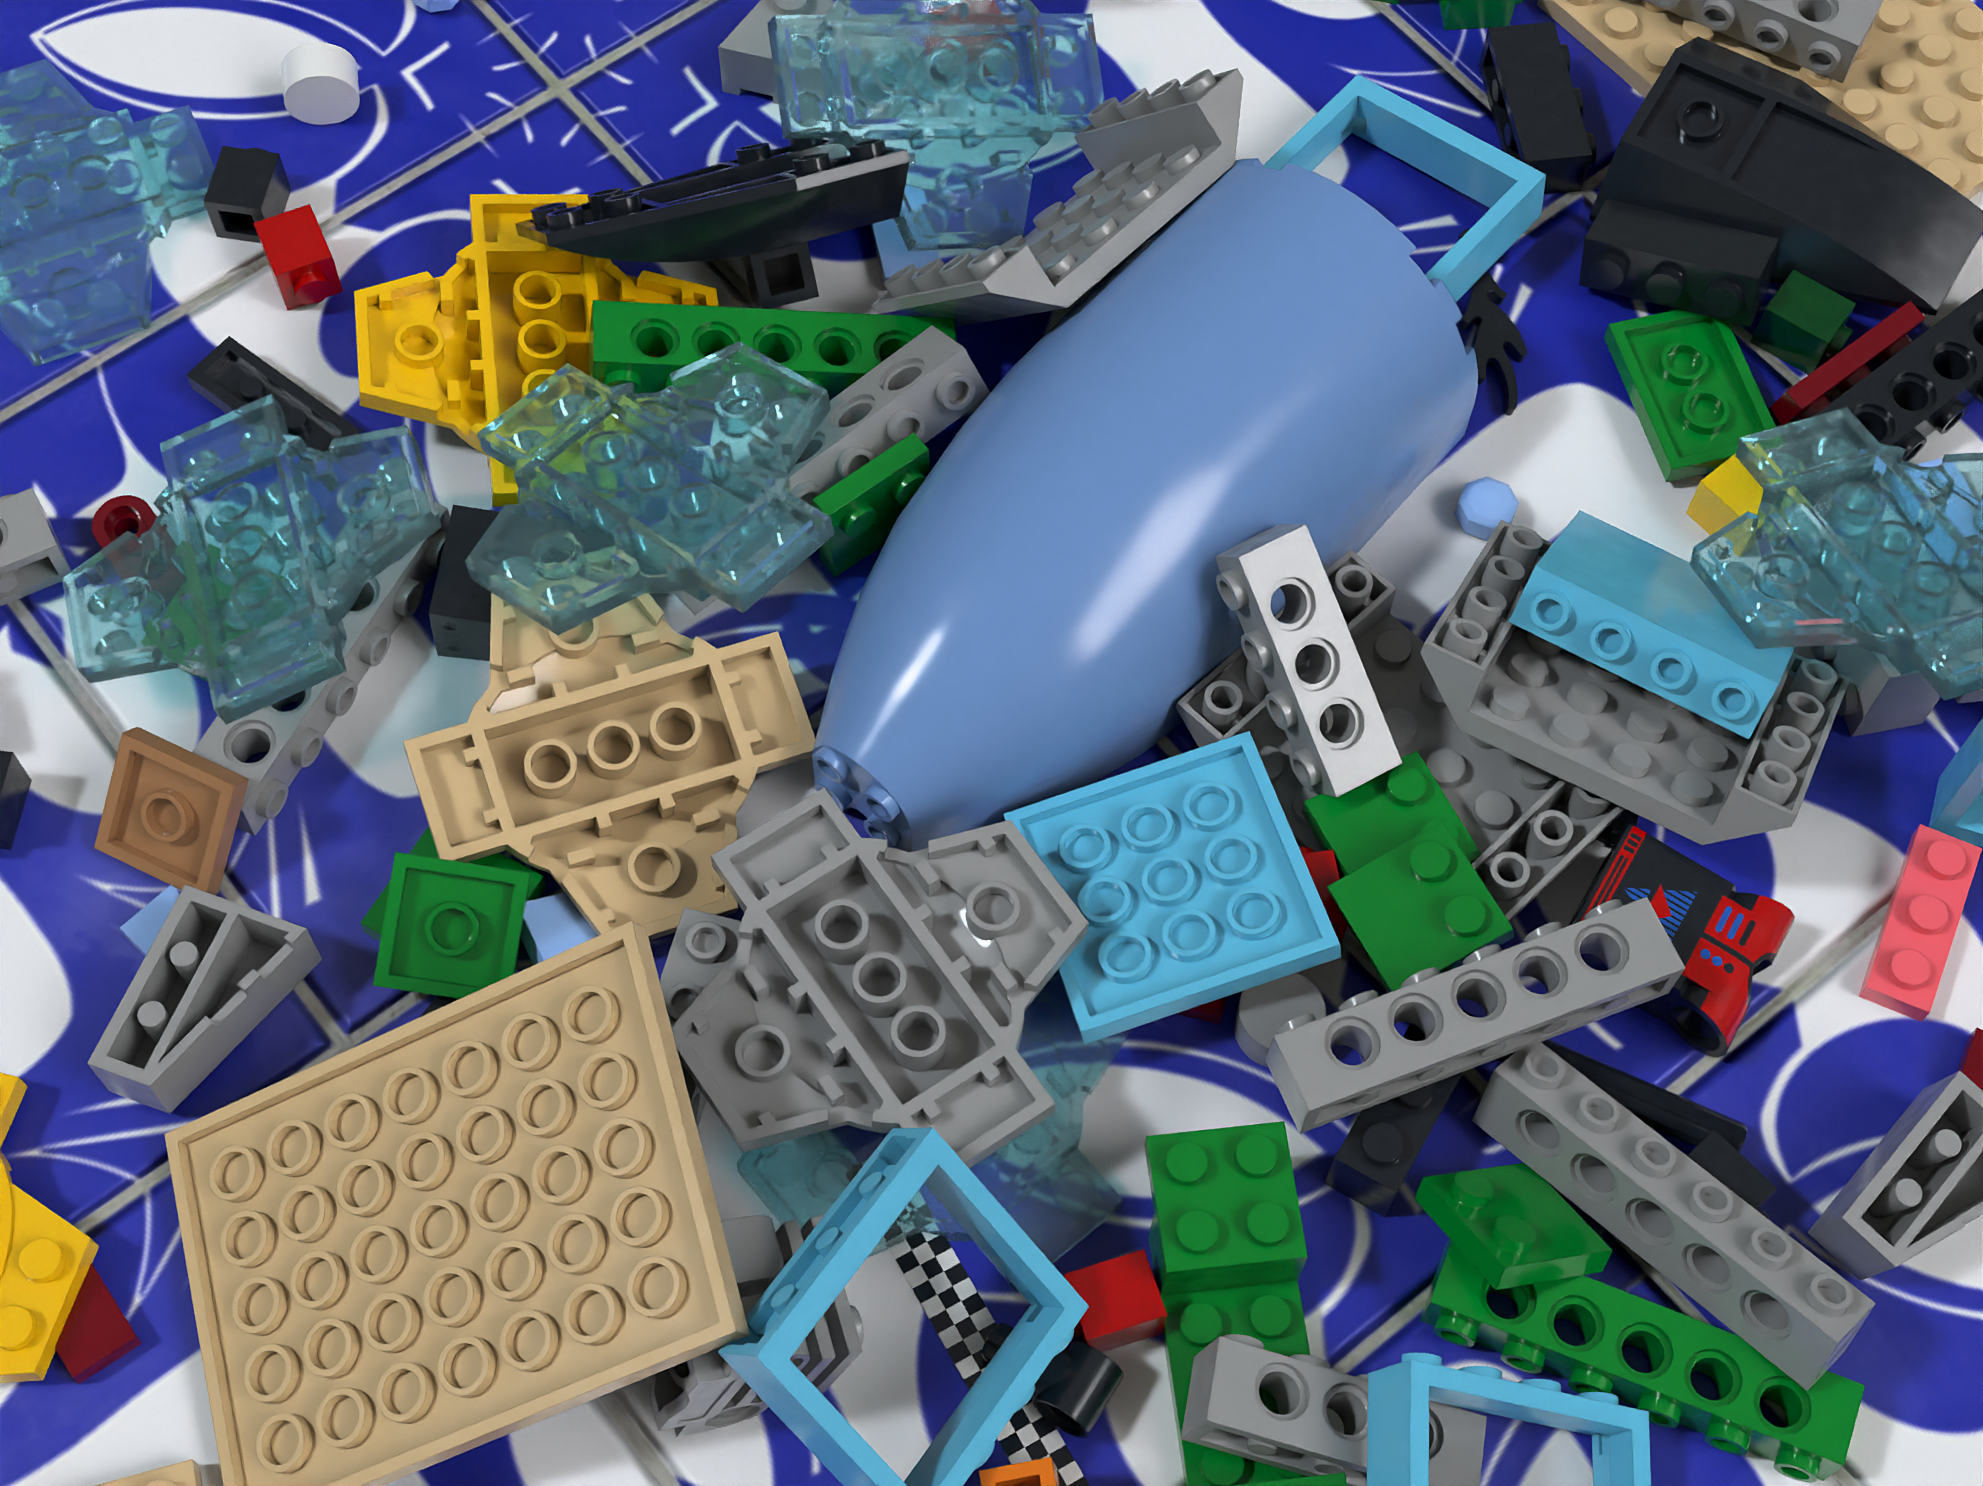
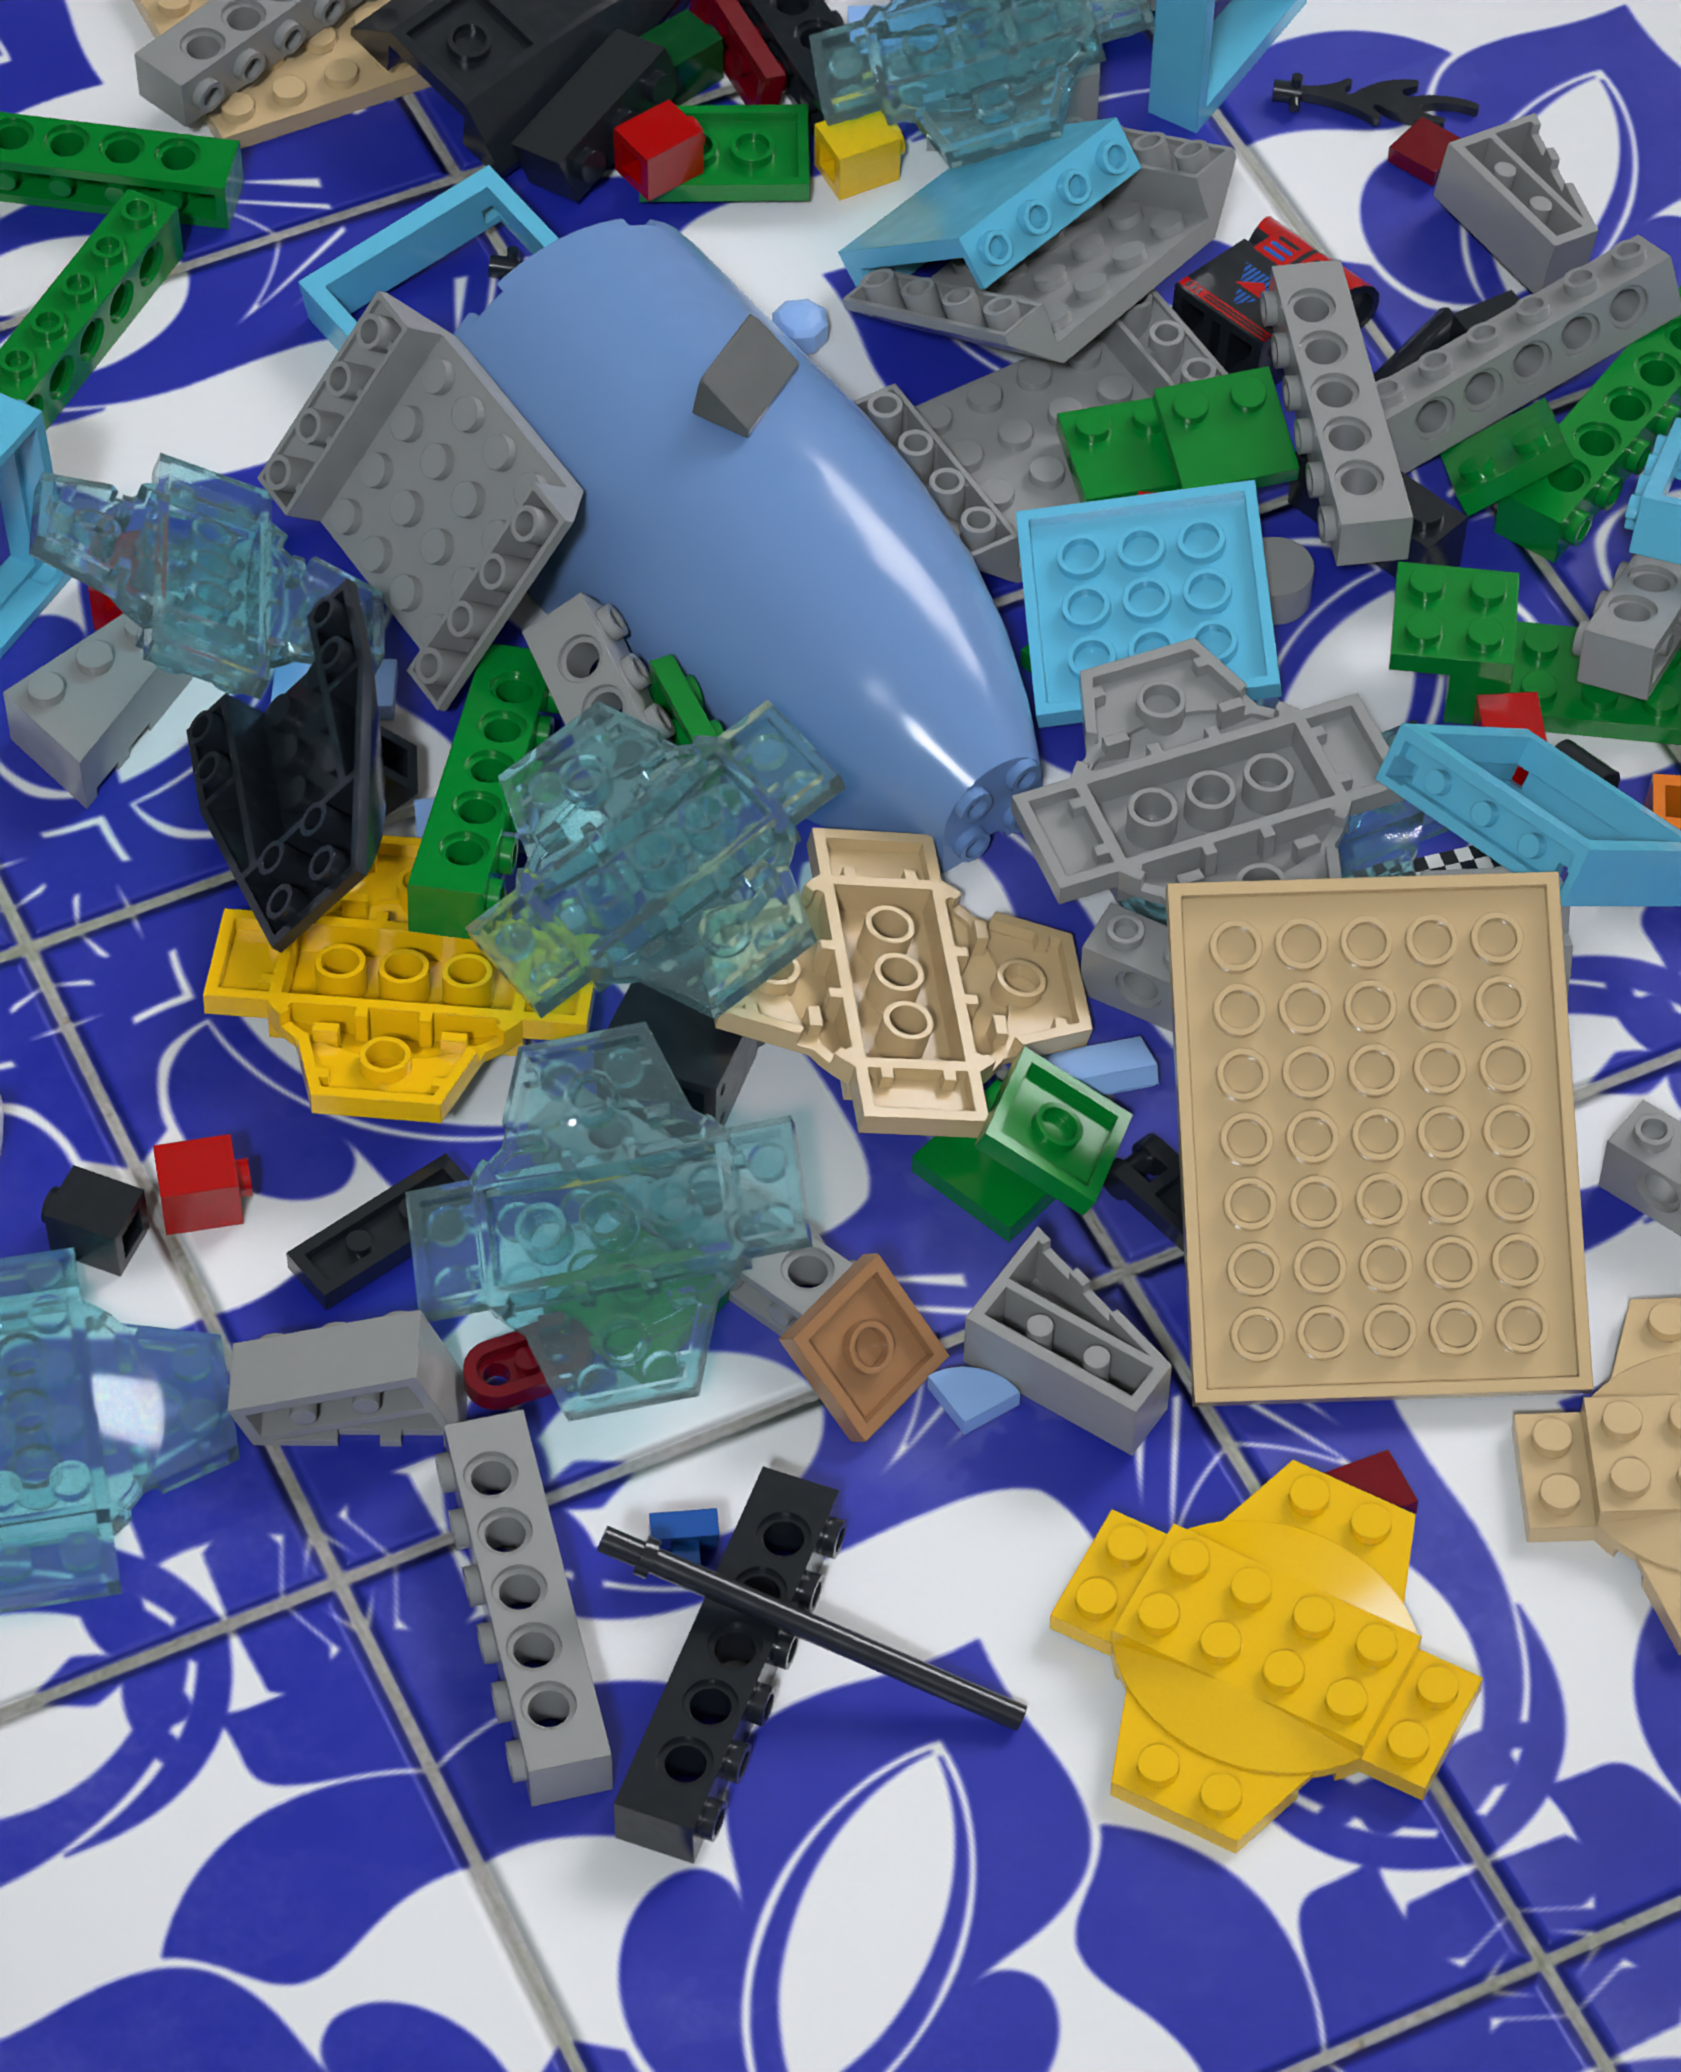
camera: 75 degrees left, 10 degrees down
brick [1215,524,1402,797] -> none
black brick [1478,22,1596,194] -> none
coral plate [1858,824,1982,1022] -> none
none -> light grey wedge [227,1310,468,1447]
none -> red brick [614,99,706,202]
none -> dark grey slope [692,314,799,438]

